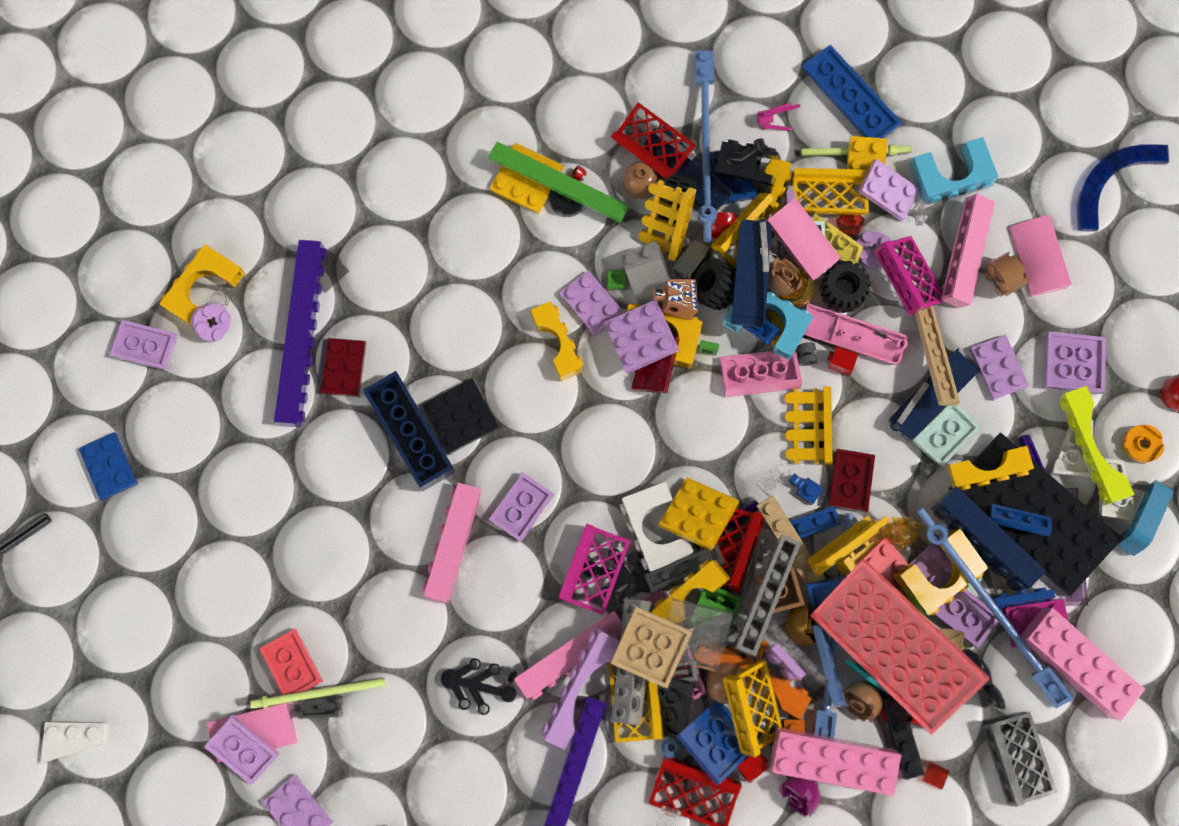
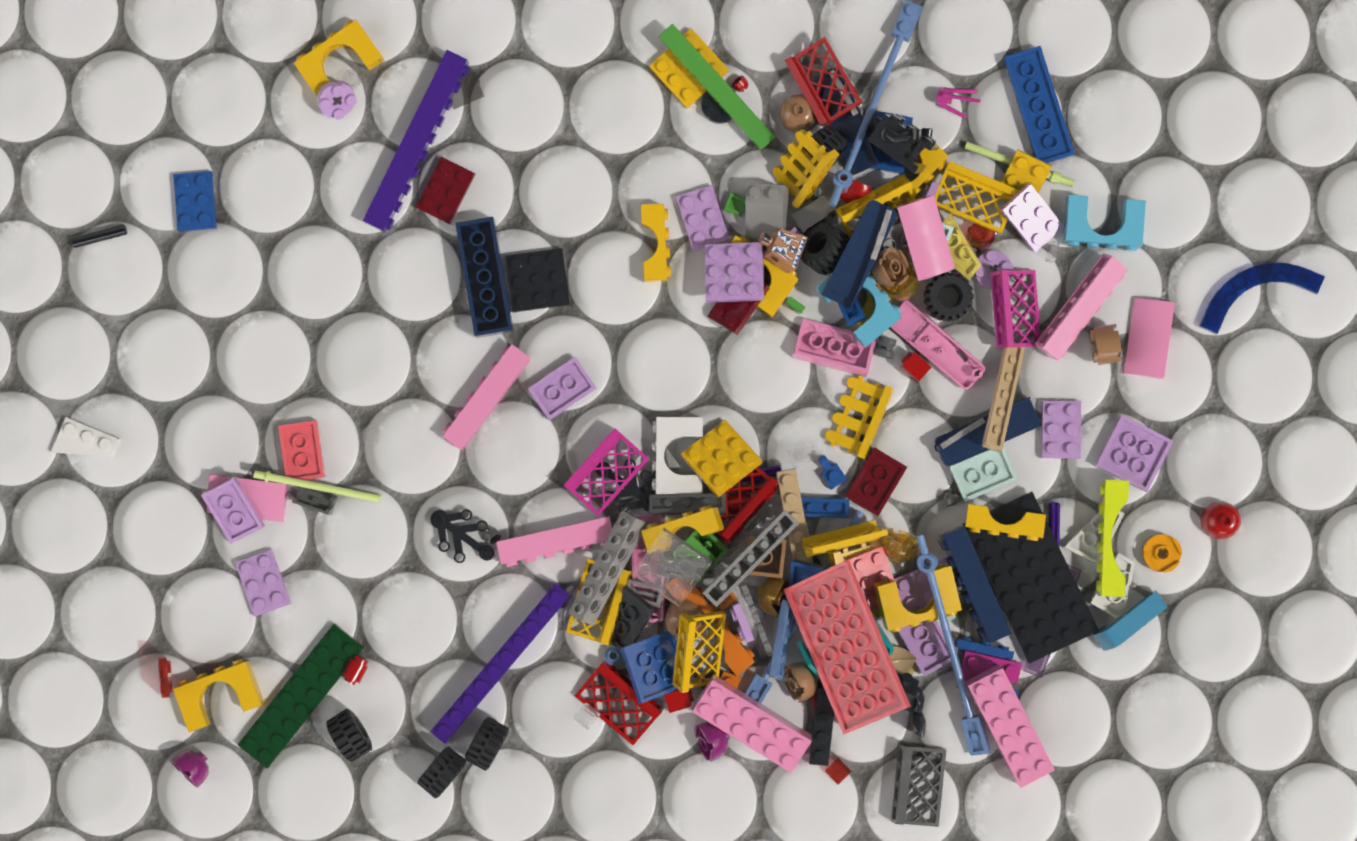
camera: 20 degrees right, 10 degrees up
lavender plate [110,320,178,371] -> none
lavender arch [541,627,620,750] -> none
tan plate [610,606,692,688] -> none
blue plate [989,504,1052,536] -> none

